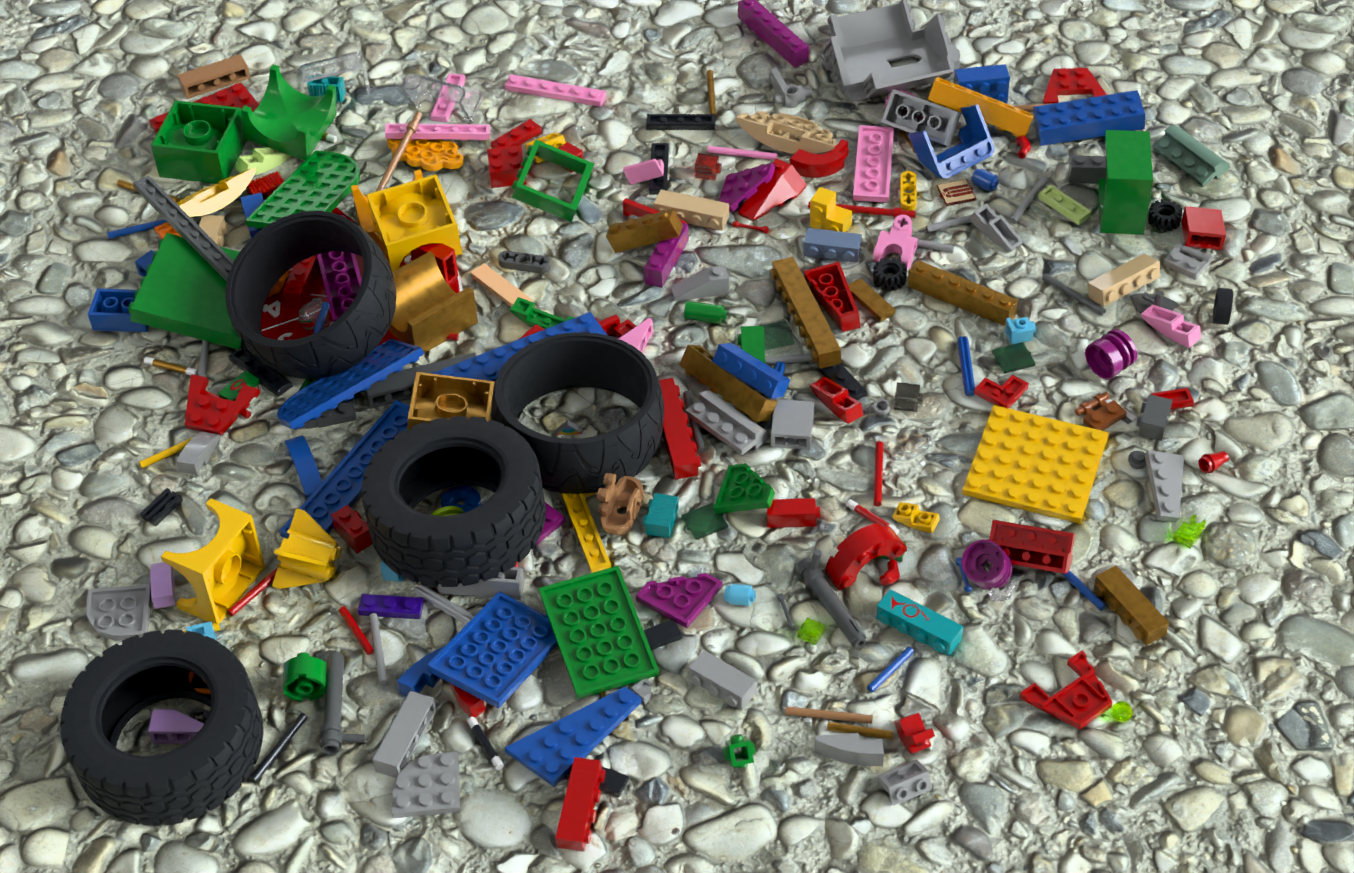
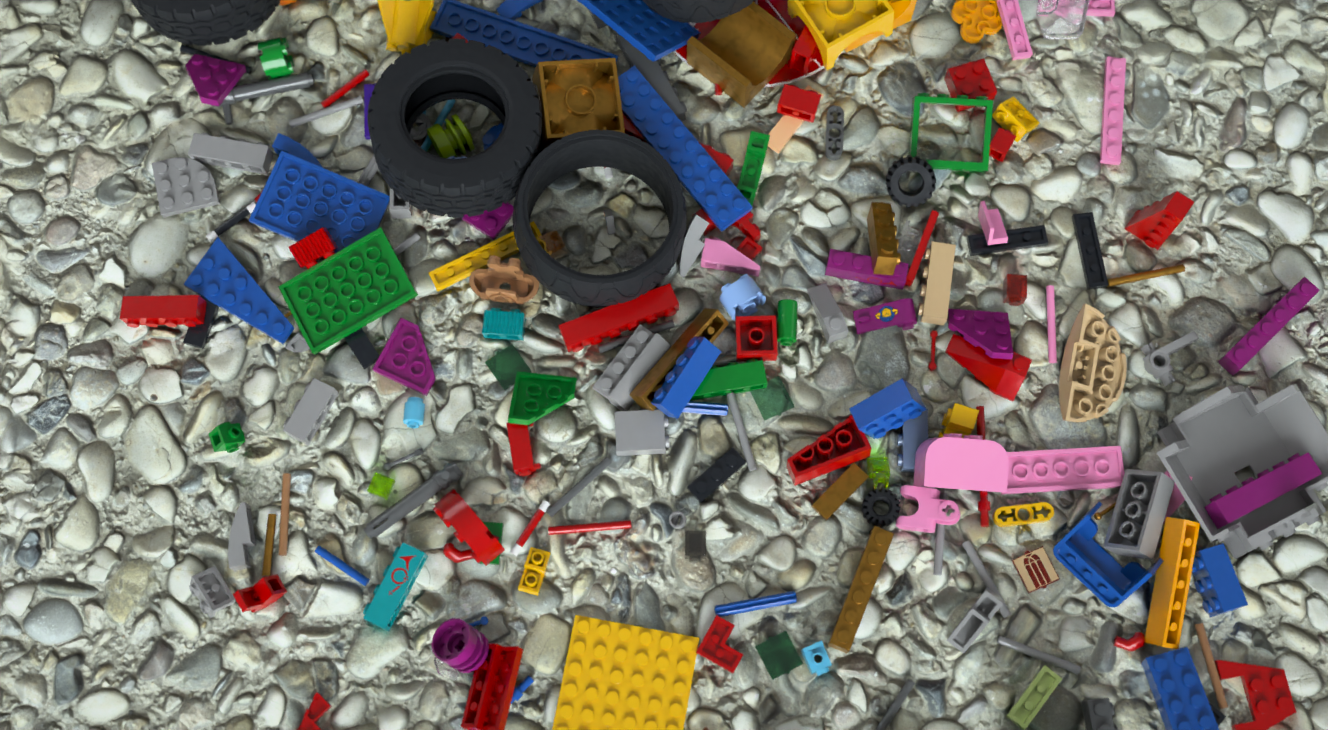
camera: 80 degrees right, 25 degrees up
red plate [490,119,542,149] -> none
pearl gold brick [770,257,841,369] -> none
red arch [790,139,849,178] -> none
red slope [810,377,863,424] -> none
blue brick [971,169,999,192] -> none
none -> magenta plate [185,54,246,107]
none -> red brick [288,227,338,269]
none -> dark grey bar [546,457,612,517]
none -> light blue brick [719,274,766,321]
none -> red brick [735,315,778,362]
none -> red brick [777,84,821,123]
none -> blue brick [849,378,927,439]
none -> magenta door [853,298,917,334]
none -> clear neon green plate [866,457,890,489]
none -> black tyre [886,155,936,207]
none -> bright pink brick [913,433,1009,493]
none -> red wedge [1124,191,1194,250]
none -> magenta brick [1204,452,1322,529]

